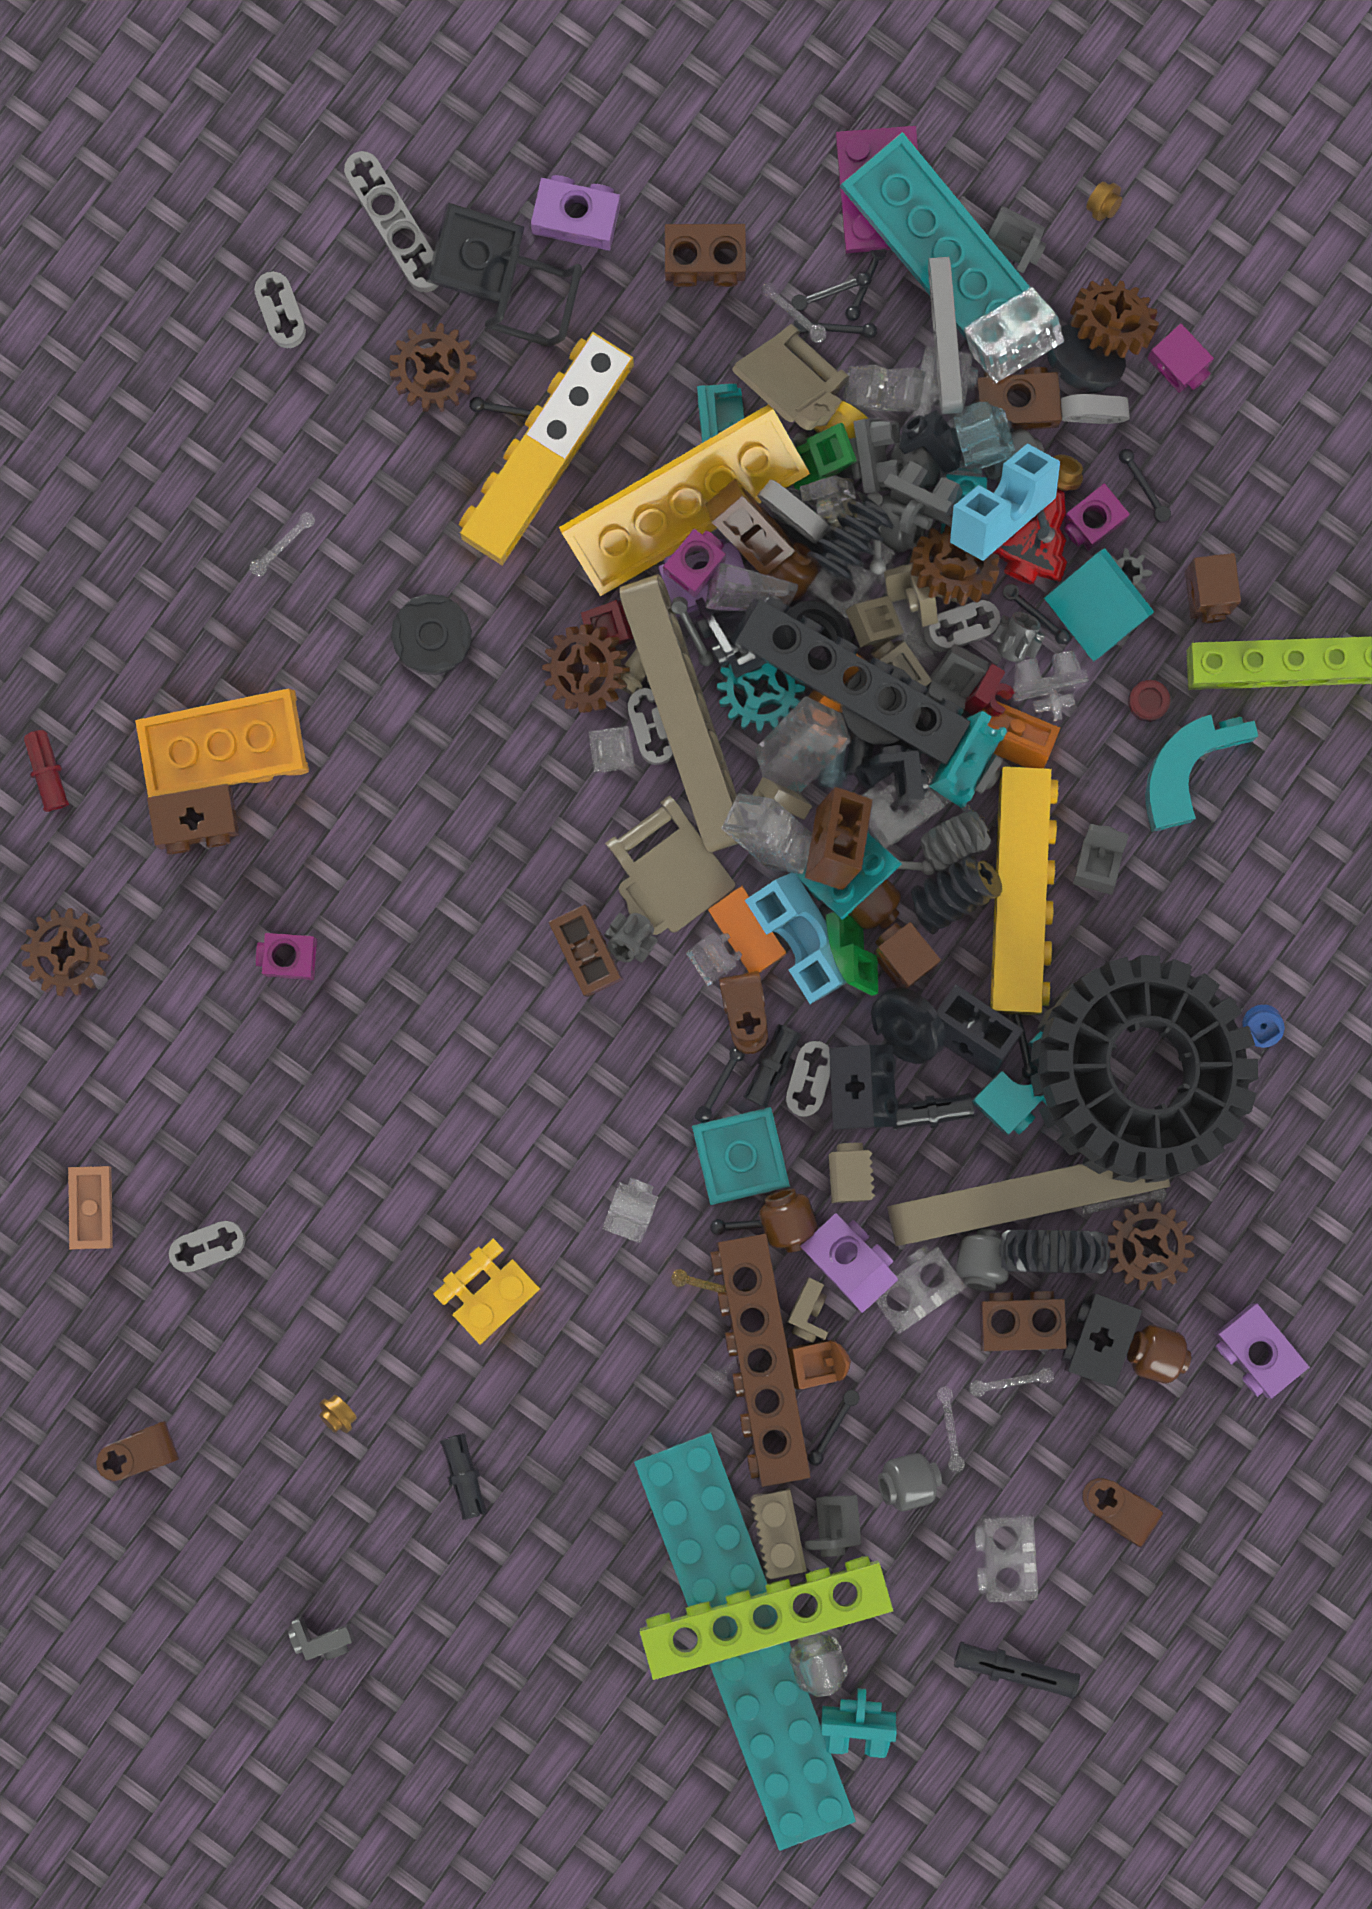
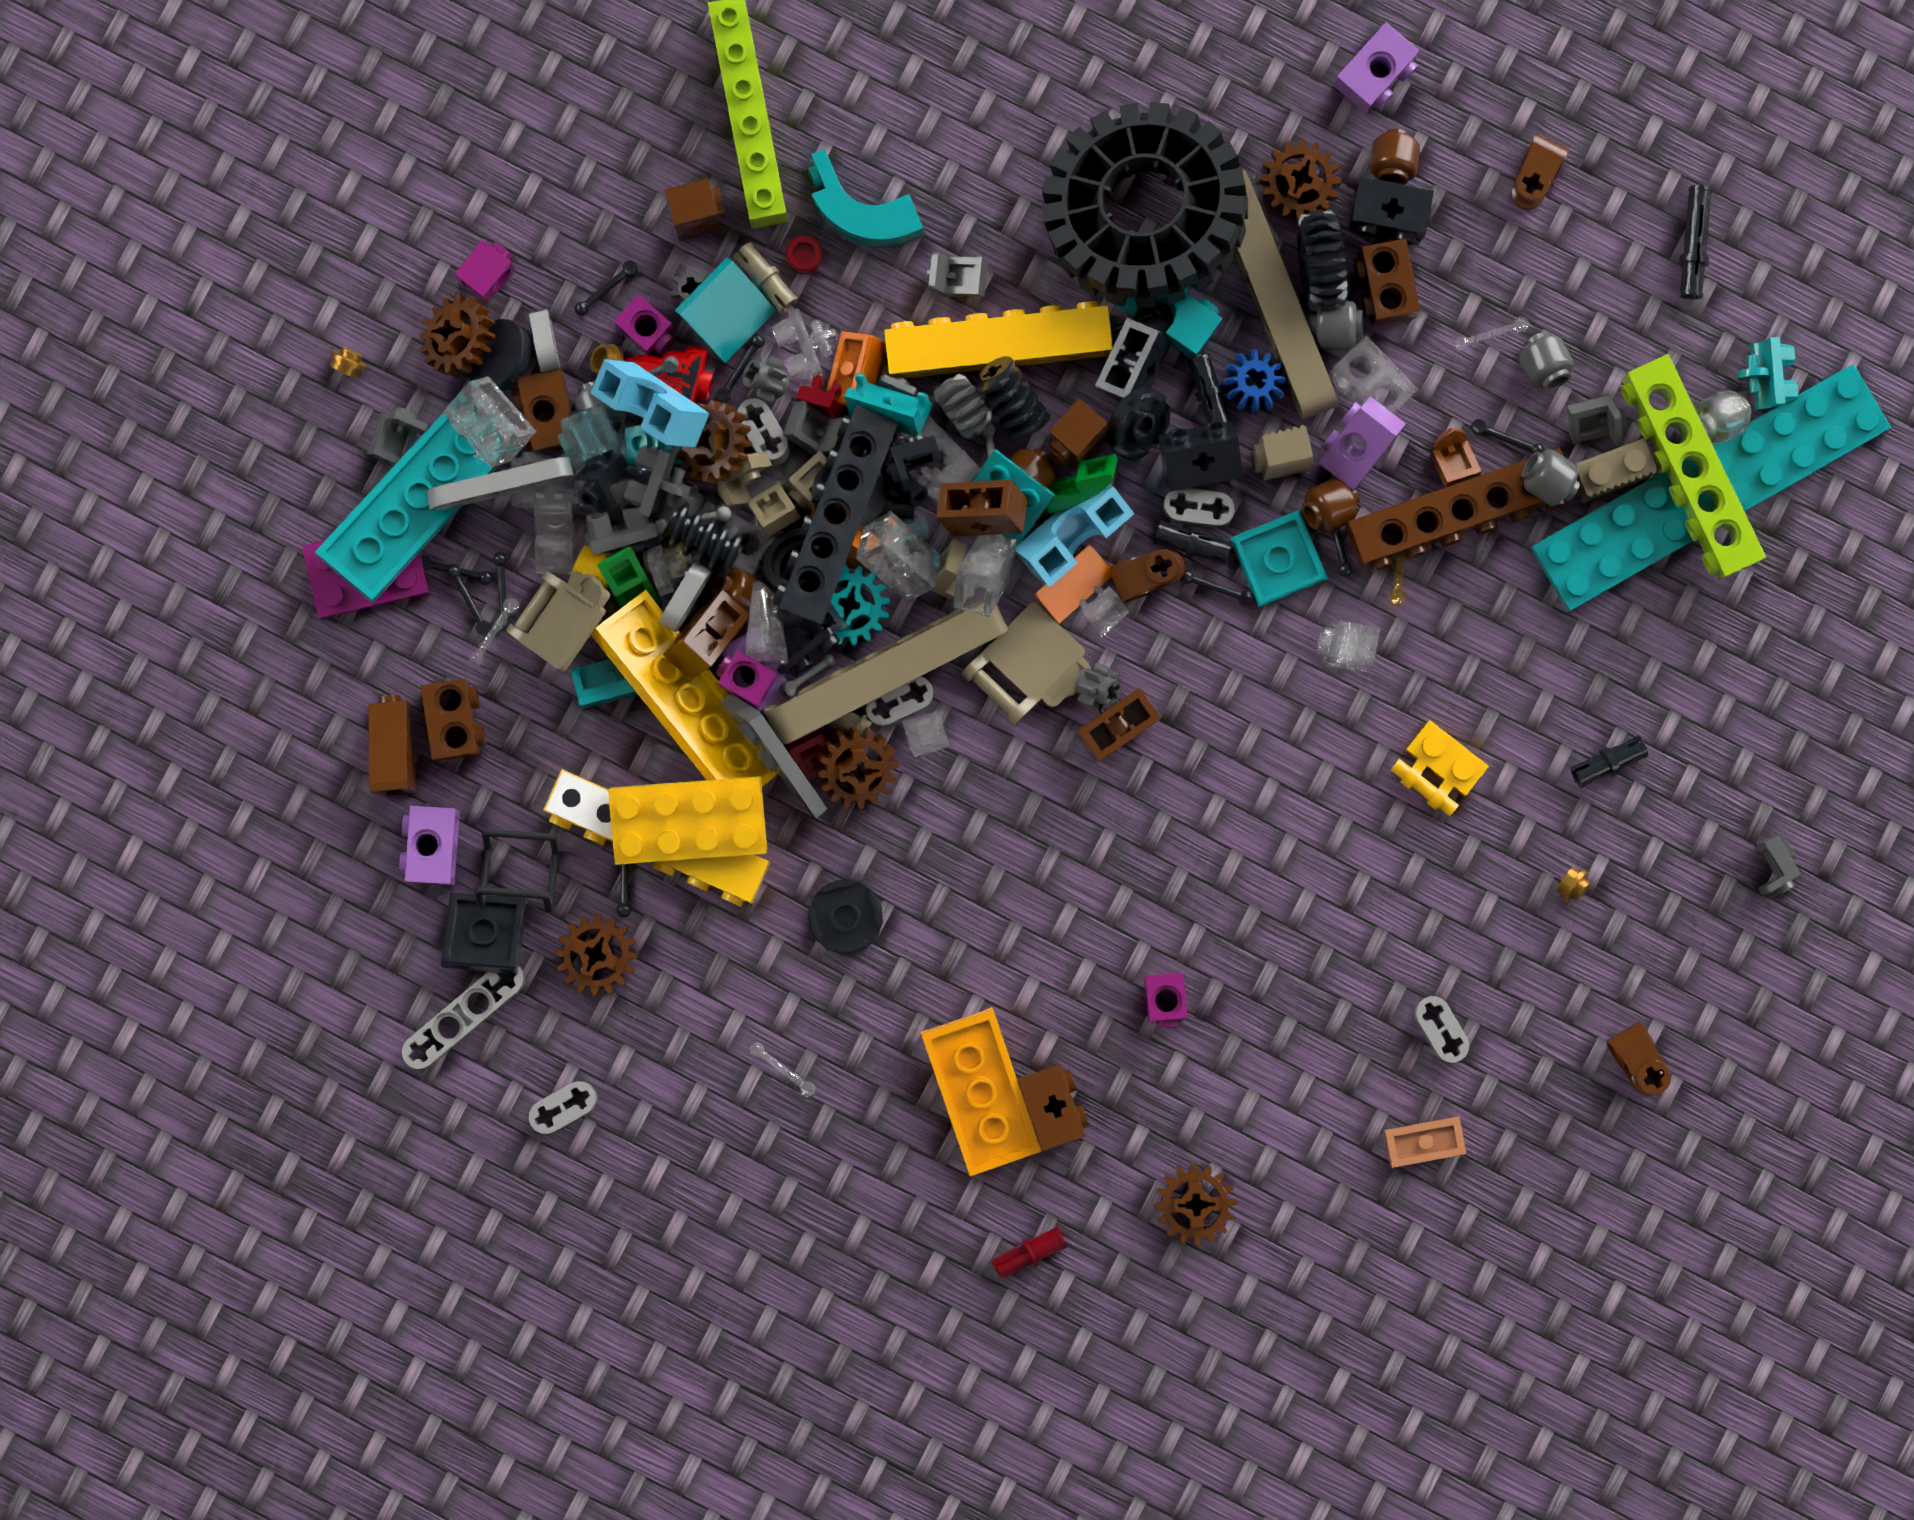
camera: 105 degrees left, 0 degrees up
dark tan bracket [787,1277,829,1343] -> none
clear hinge [969,1368,1054,1397] -> none
clear brick [974,1514,1038,1602] -> none
blue tile [1242,1005,1285,1048] -> none
none -> reddish brown slope [368,695,418,797]
none -> yellow plate [608,776,767,865]
none -> dark grey wing [720,694,827,818]
none -> dark tan pin [733,242,799,314]
none -> blue gear [1222,349,1287,414]
none -> dark grey head [1521,449,1580,506]

